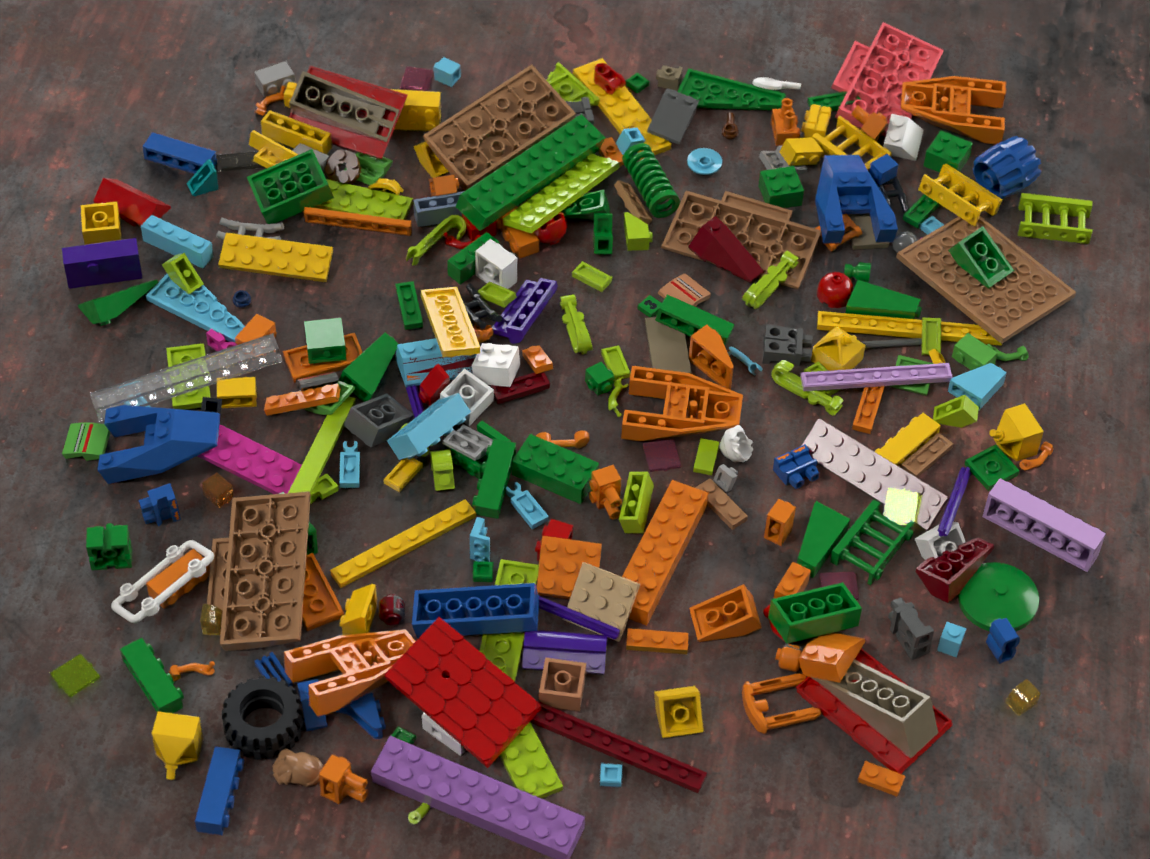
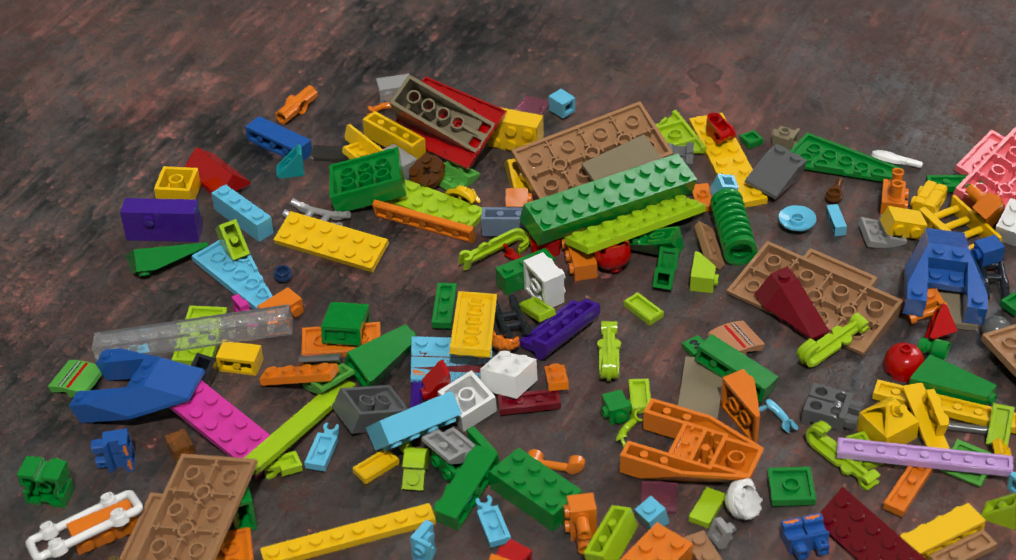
camera: 20 degrees right, 10 degrees down
green brick [758,166,804,208] -> none
none -> orange piece [275,85,318,125]
none -> dark tan tile [582,134,662,181]
none -> medium azure brick [635,496,670,531]
none -> green plate [767,467,816,506]
none -> medium azure piece [825,204,847,236]
none -> yellow bracket [903,383,950,449]
none -> red slope [924,303,958,342]

